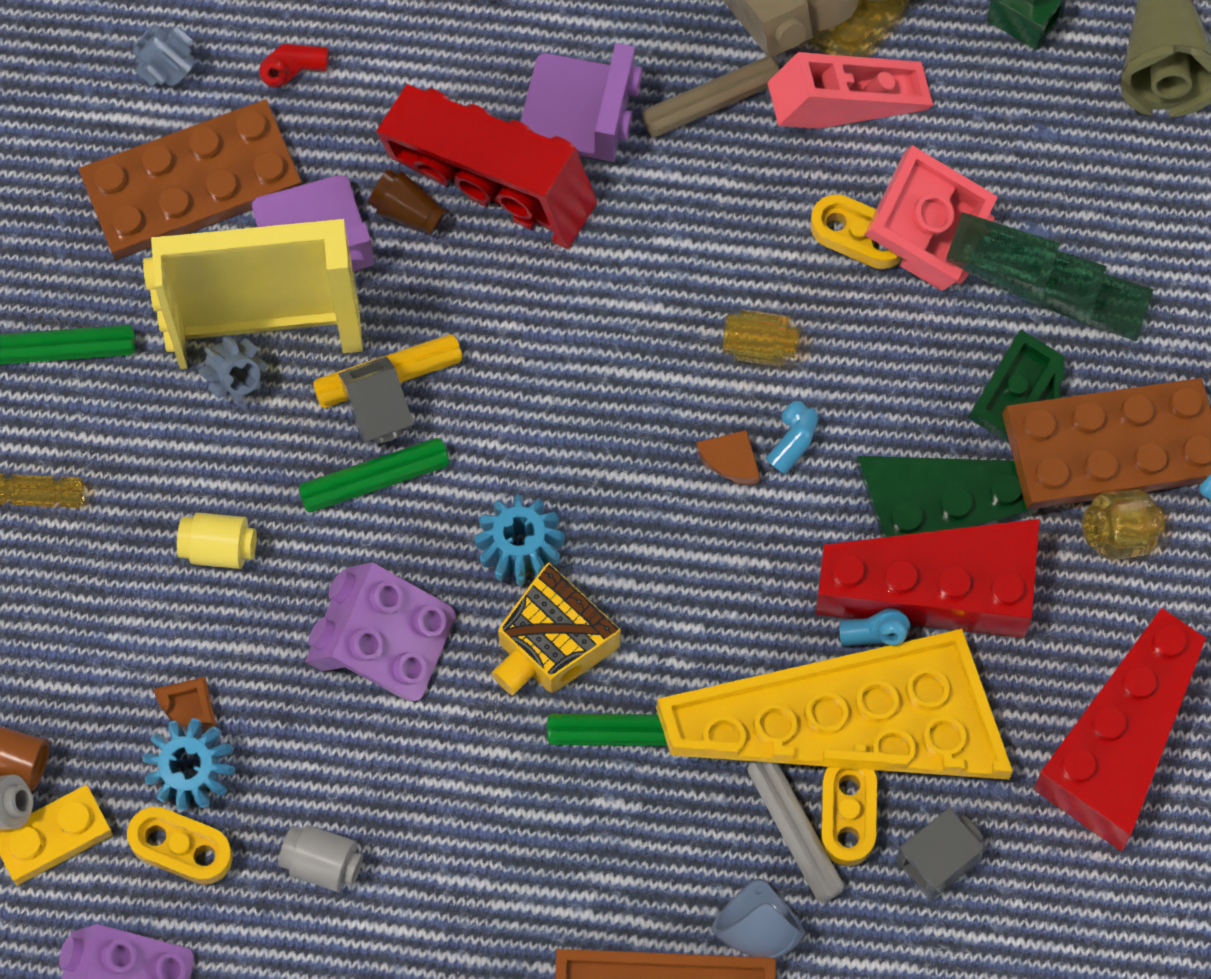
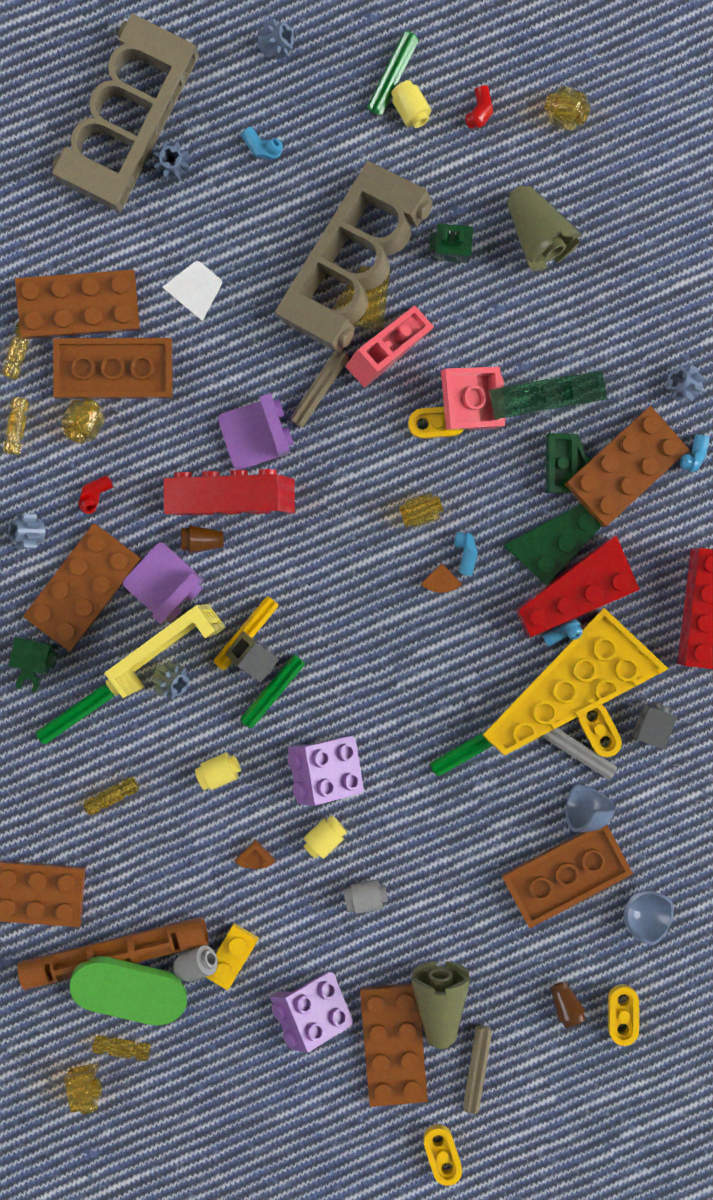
camera: 35 degrees left, 20 degrees up
yellow plate [127,807,233,885] -> none
dark azure gear [143,719,236,810] -> none
dark azure gear [475,494,564,586] -> none
torso [491,563,621,695] -> none
clear yellow head [1082,489,1165,560] -> none
none -> dark green brick [8,636,58,693]
none -> light yellow brick [304,815,347,859]

